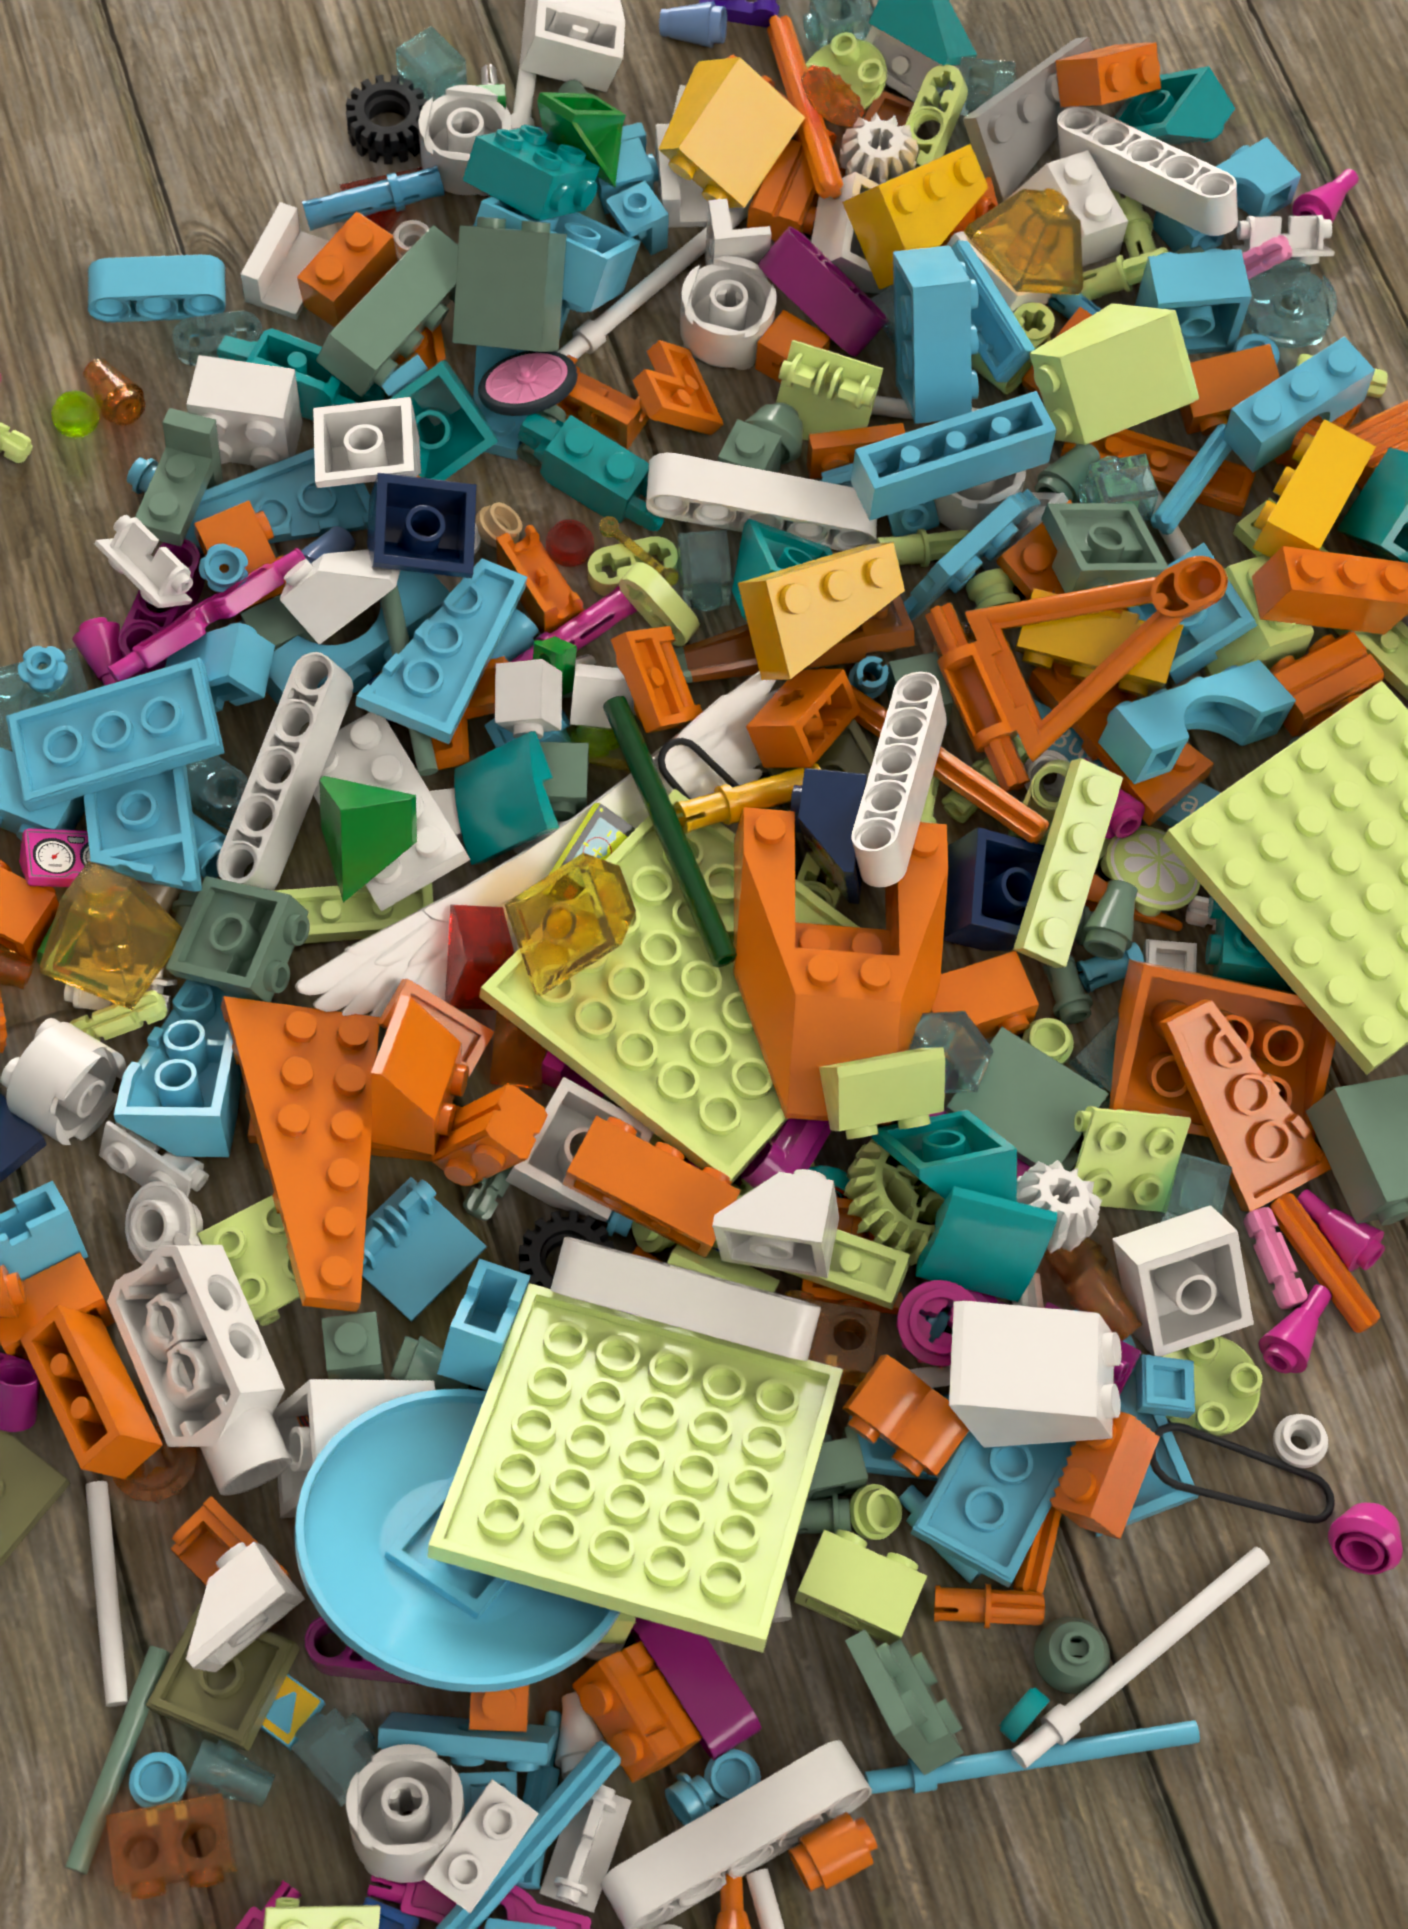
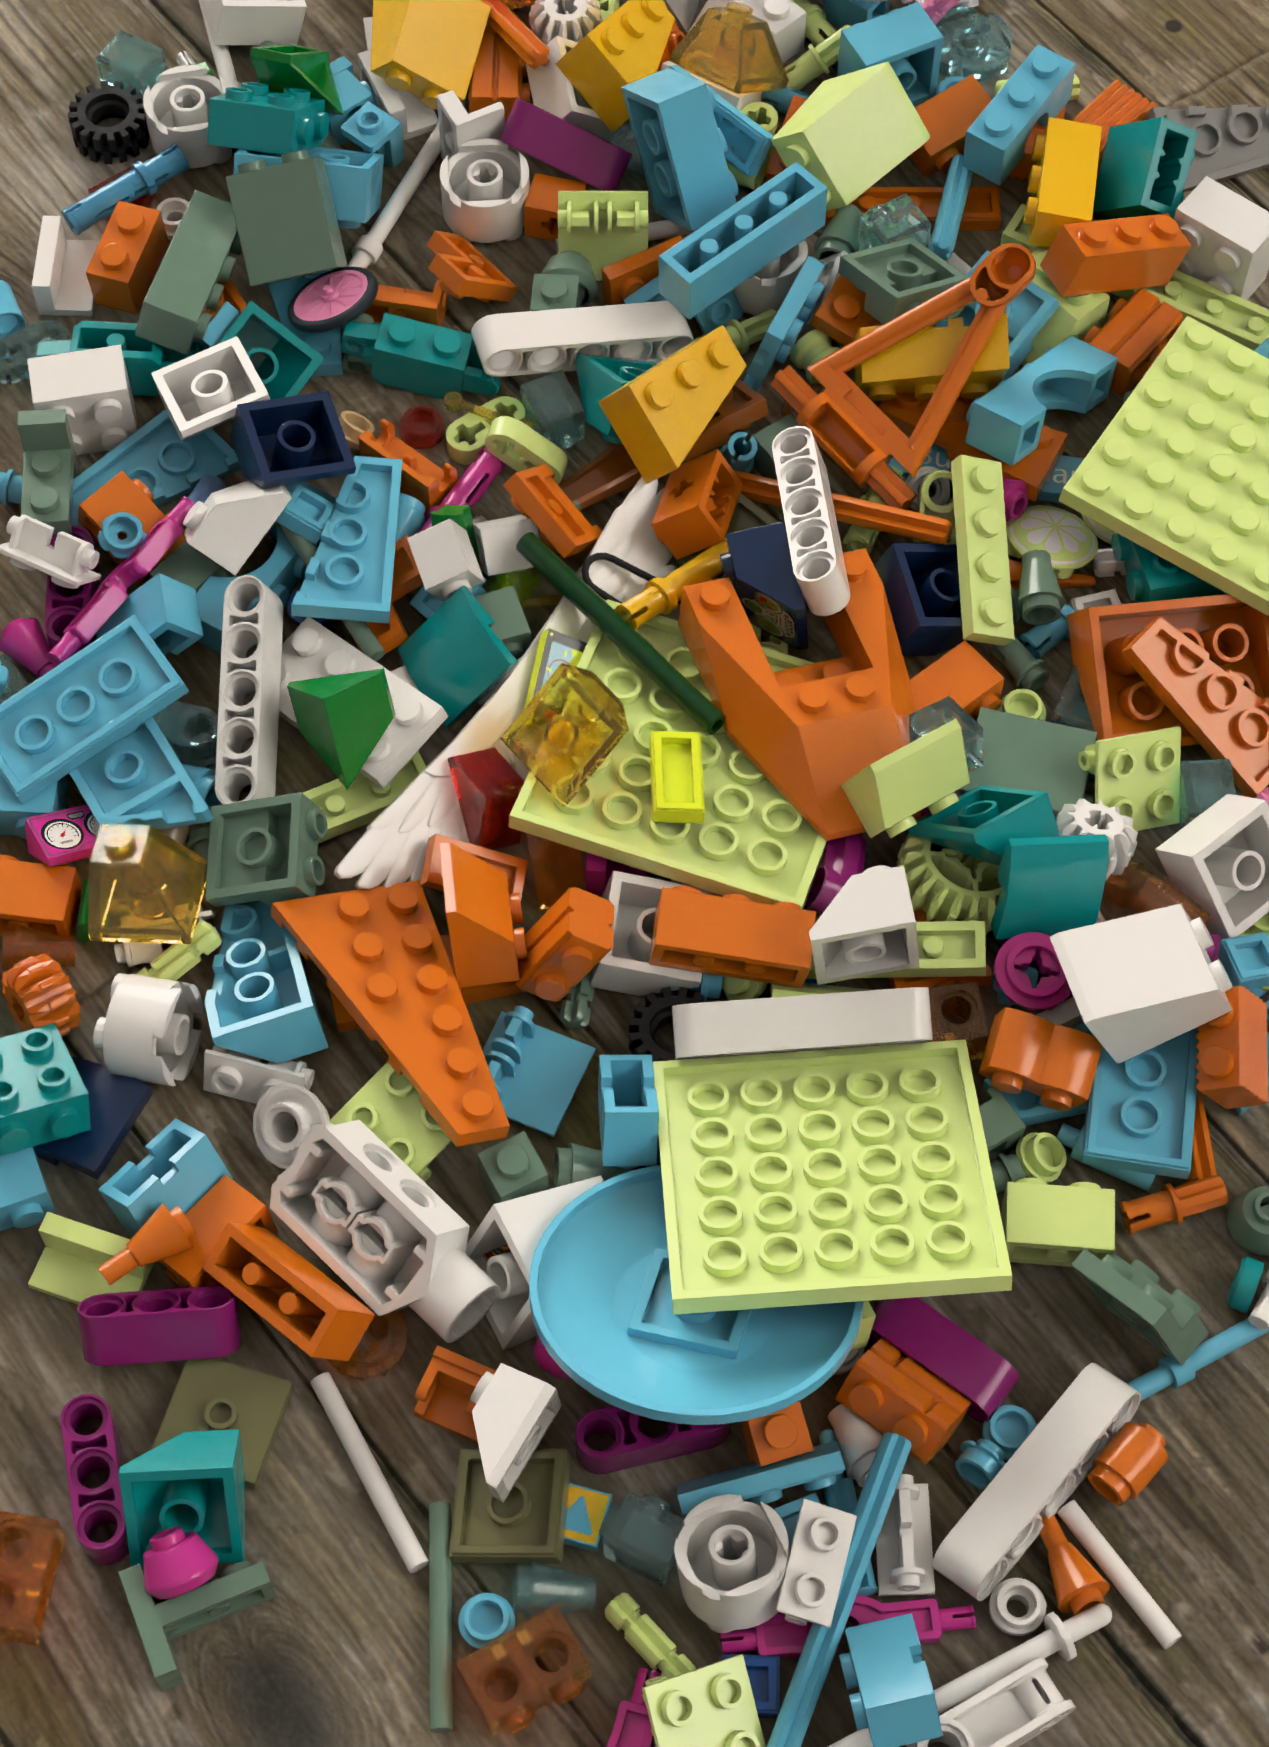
camera: 15 degrees left, 5 degrees down
none -> medium azure tile [276,483,336,545]
none -> yellowish green axle [604,1592,696,1679]
none -> neon yellow tile [649,731,705,823]

